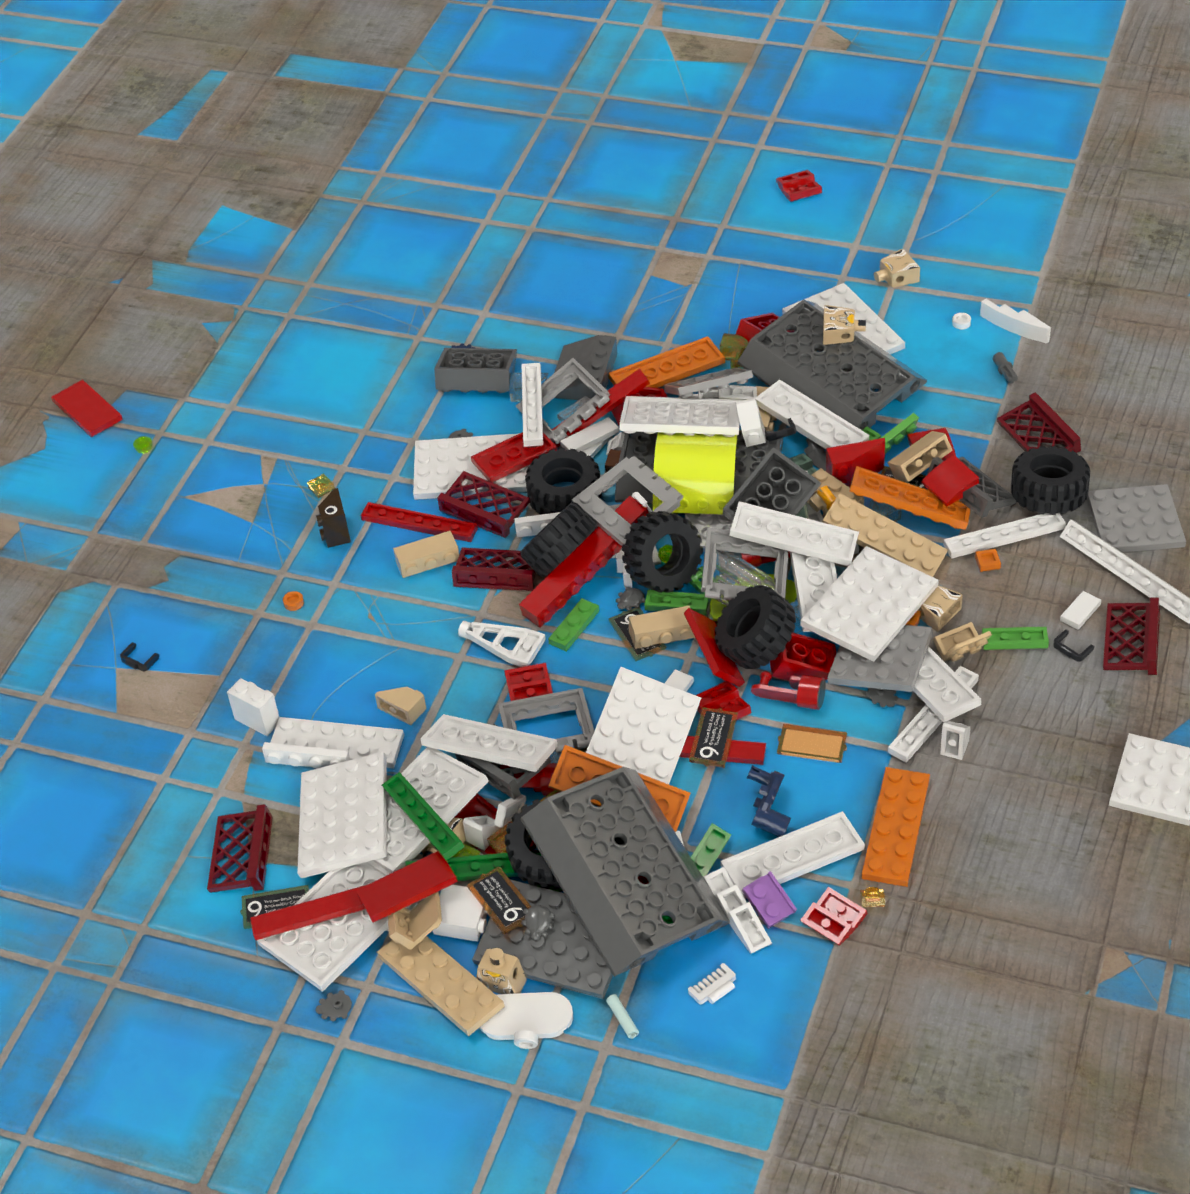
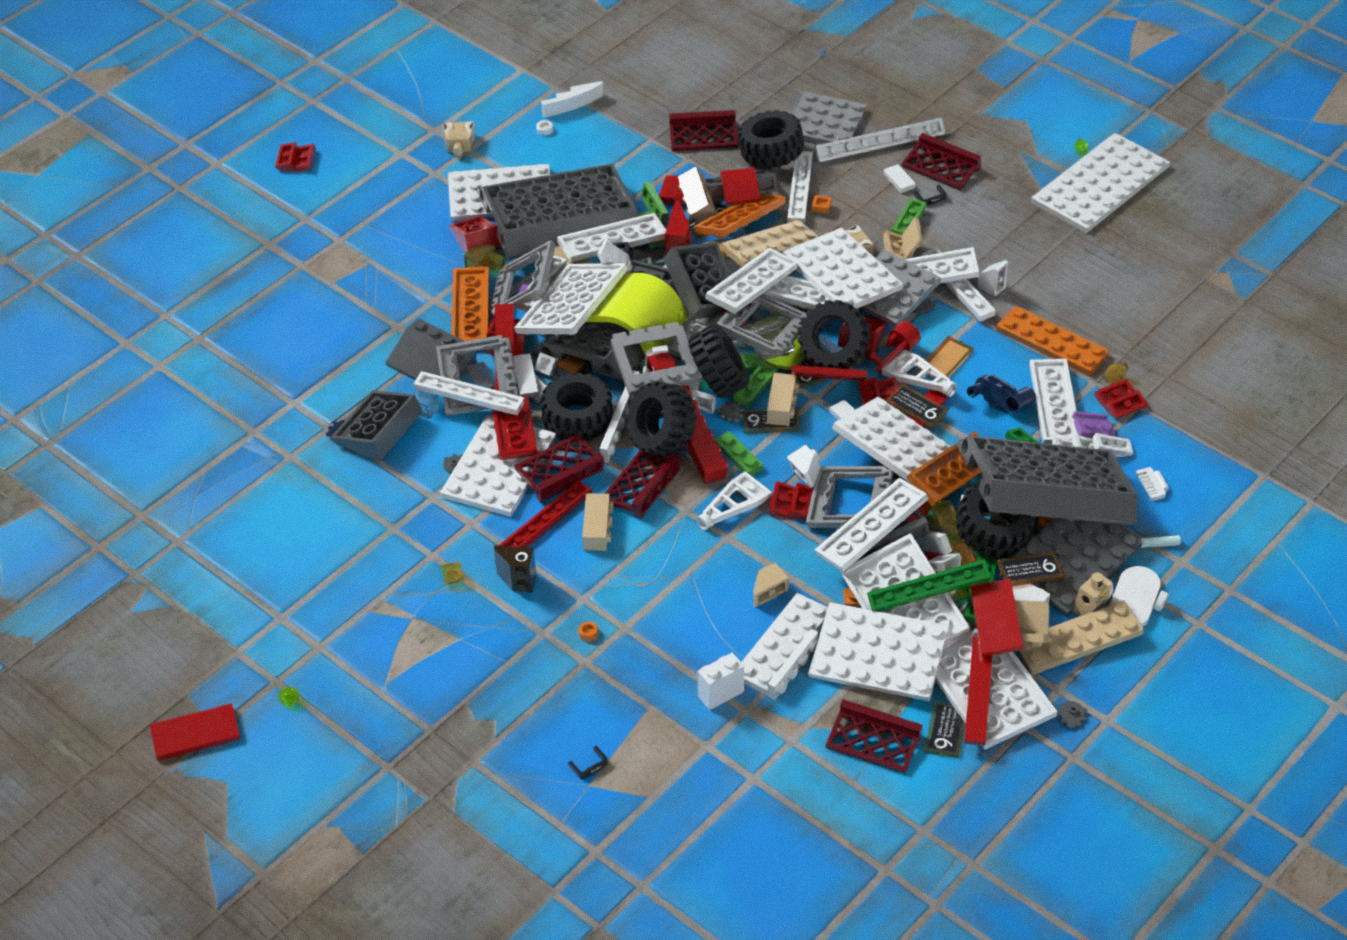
camera: 70 degrees left, 0 degrees up
dark grey piece [521,905,555,941] -> none
tan torso [823,305,866,345] -> none
dark grey axle [993,352,1018,384] -> none
none -> white slope [787,445,820,488]
none -> white plate [882,350,957,397]

